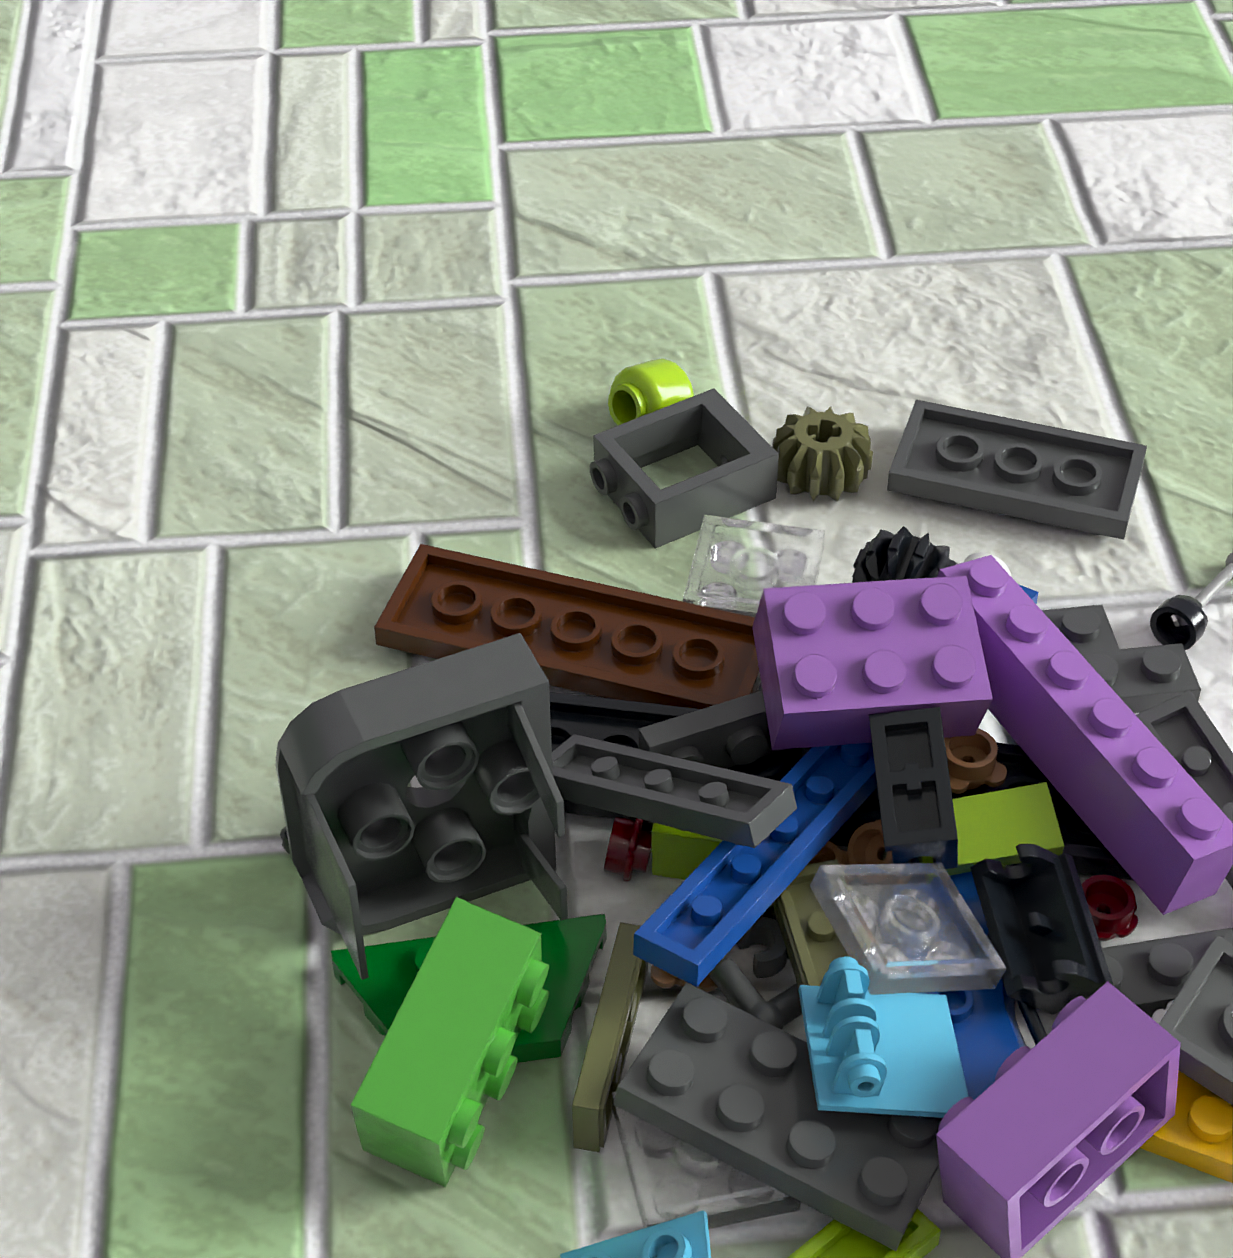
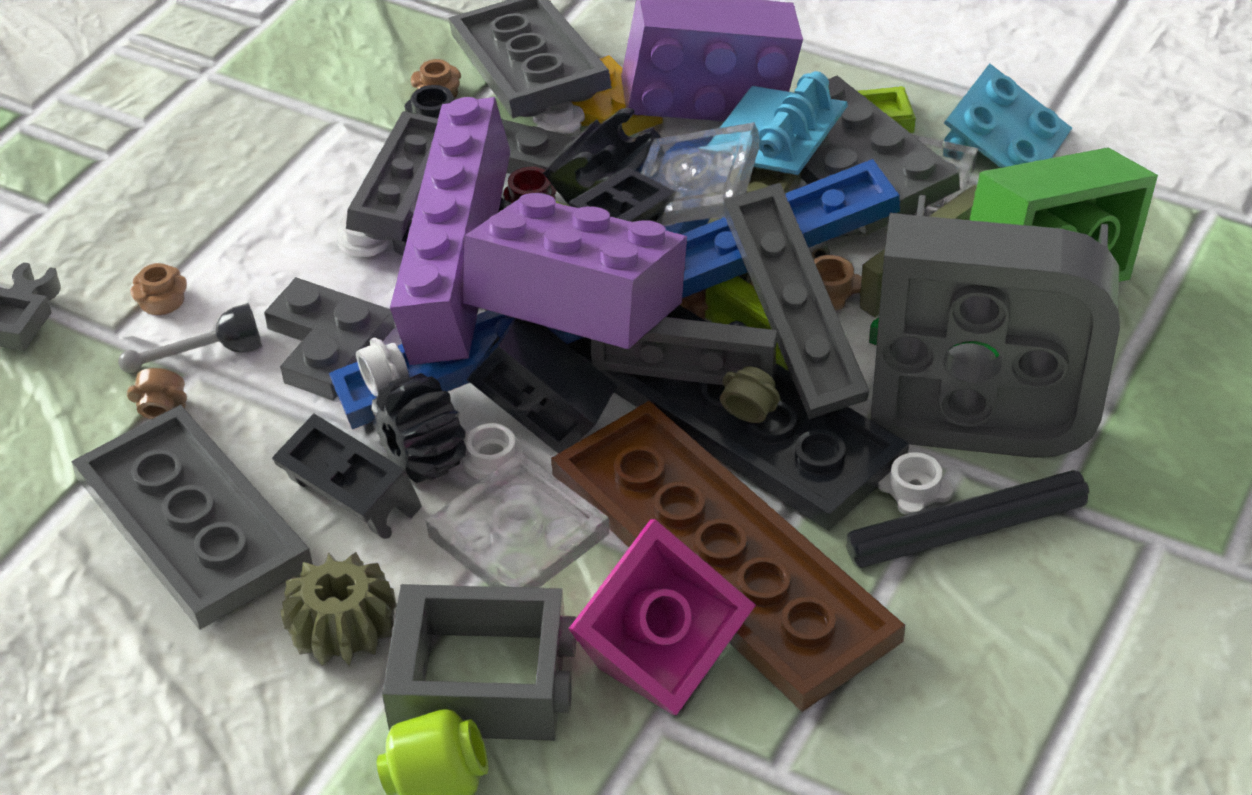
camera: 145 degrees left, 0 degrees up
none -> medium nougat plate [127,368,187,419]
none -> black hinge [272,413,422,539]
none -> dark pink slope [569,519,756,715]
none -> olive plate [720,367,780,423]

